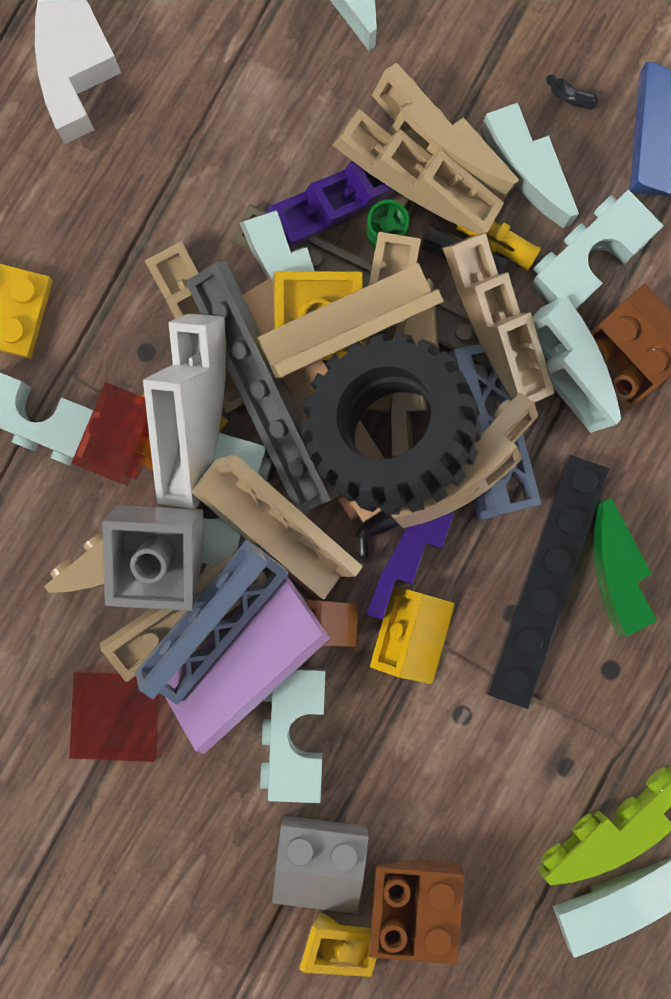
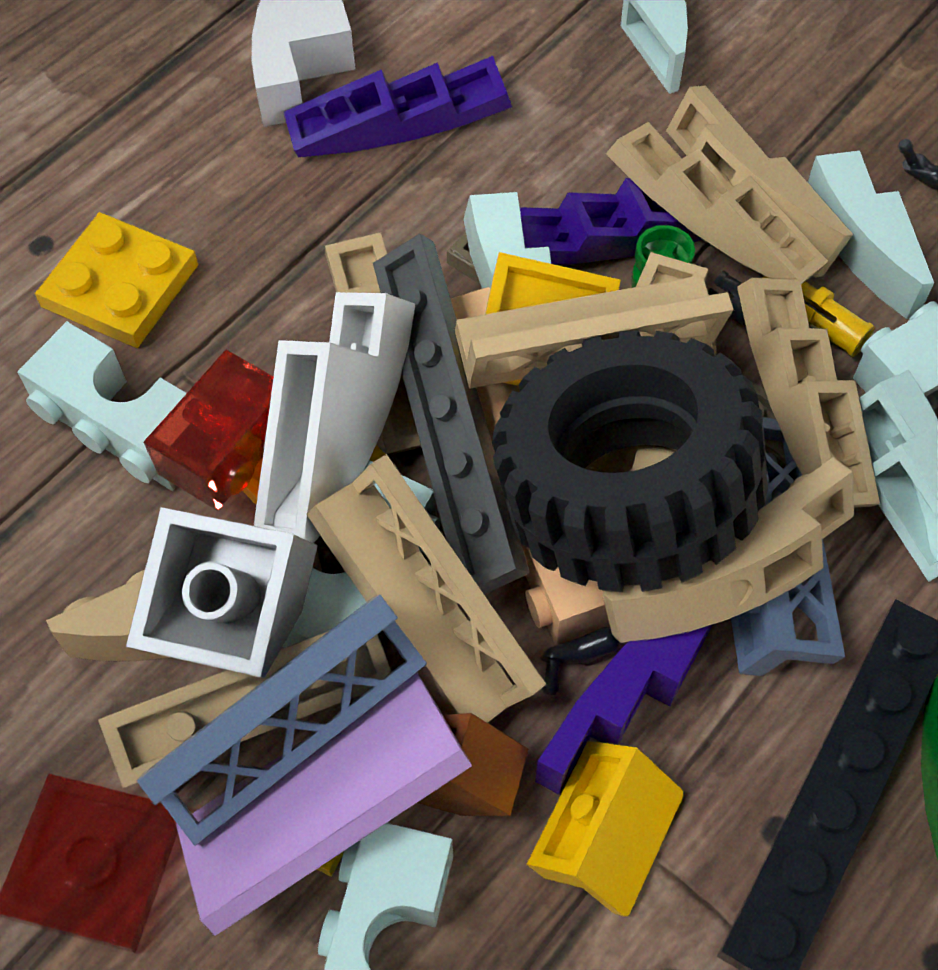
camera: 15 degrees right, 25 degrees down
none -> dark purple slope [283,56,512,157]

